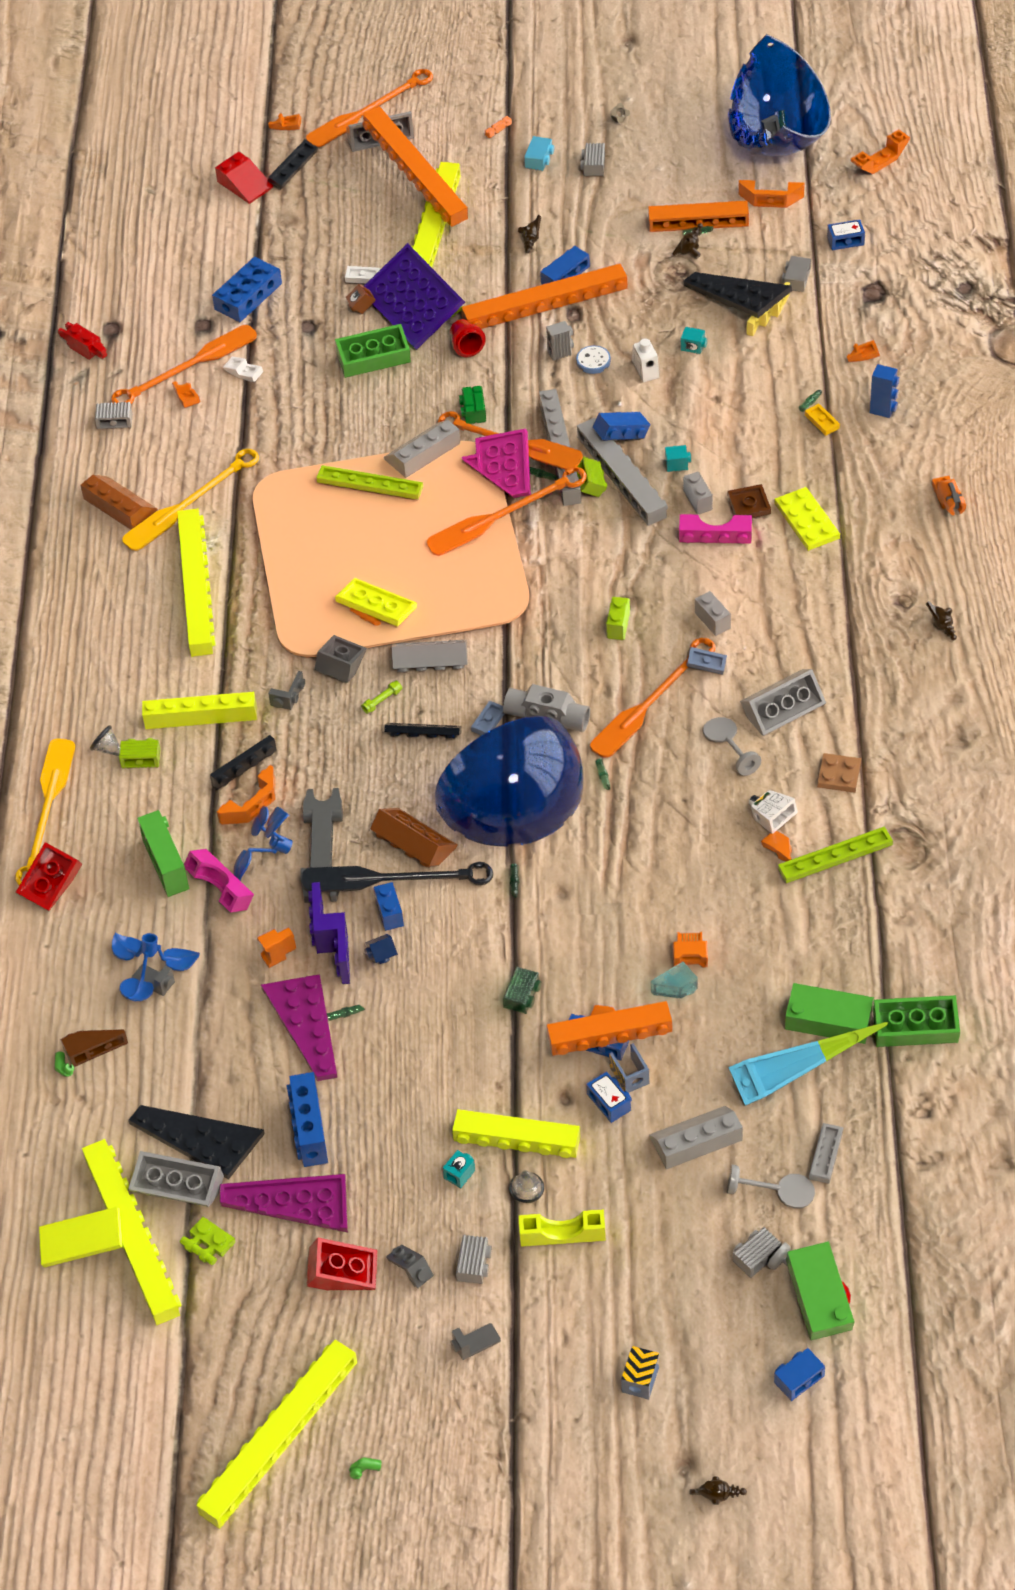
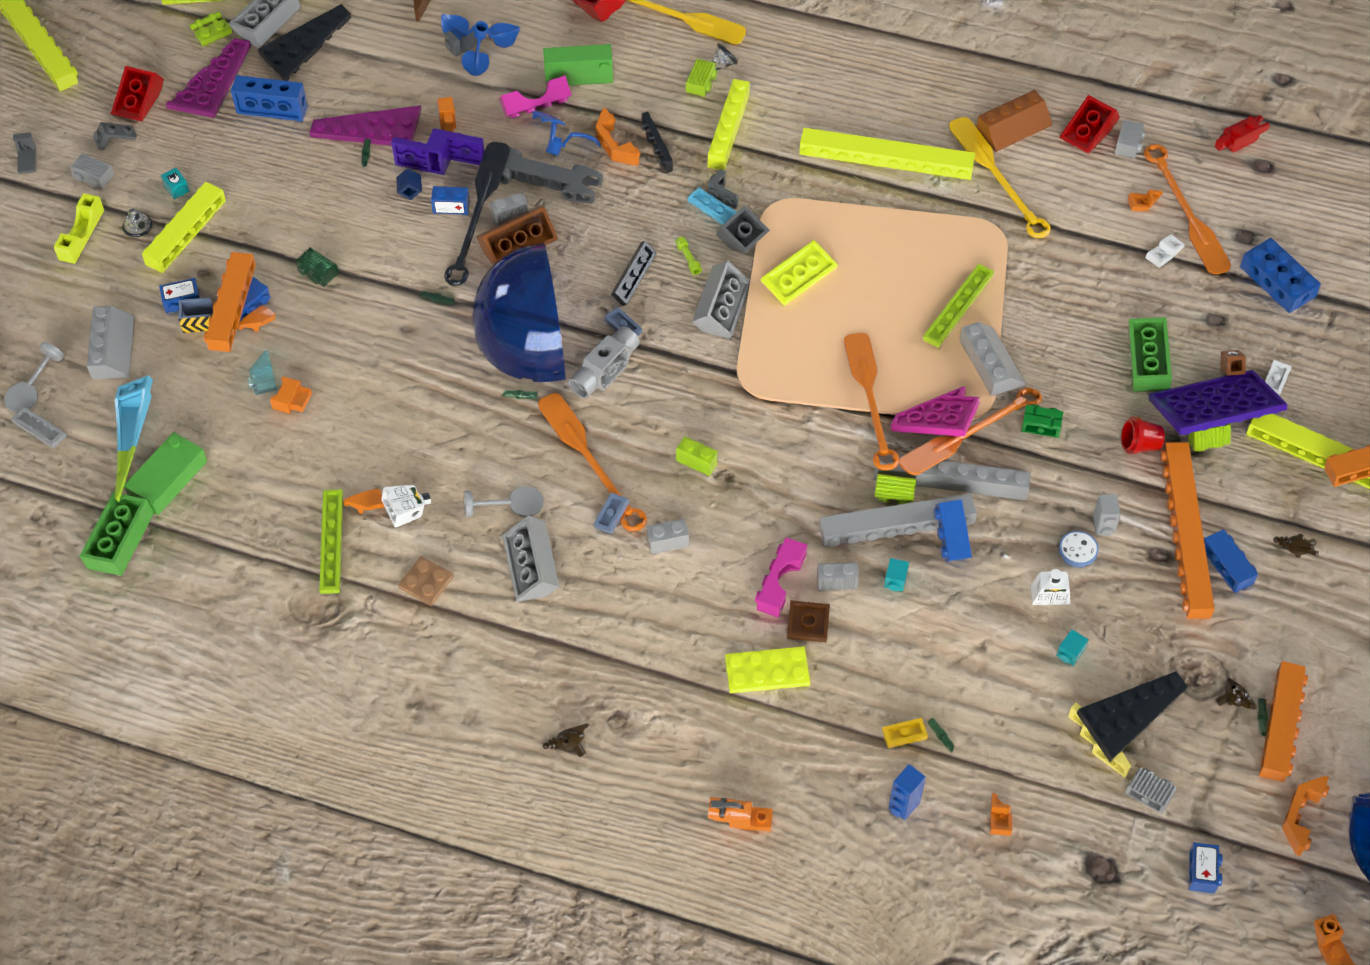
camera: 105 degrees right, 5 degrees up
none -> light grey brick [490,193,529,226]
none -> medium azure tile [688,187,737,224]
none -> red slope [1059,95,1120,154]

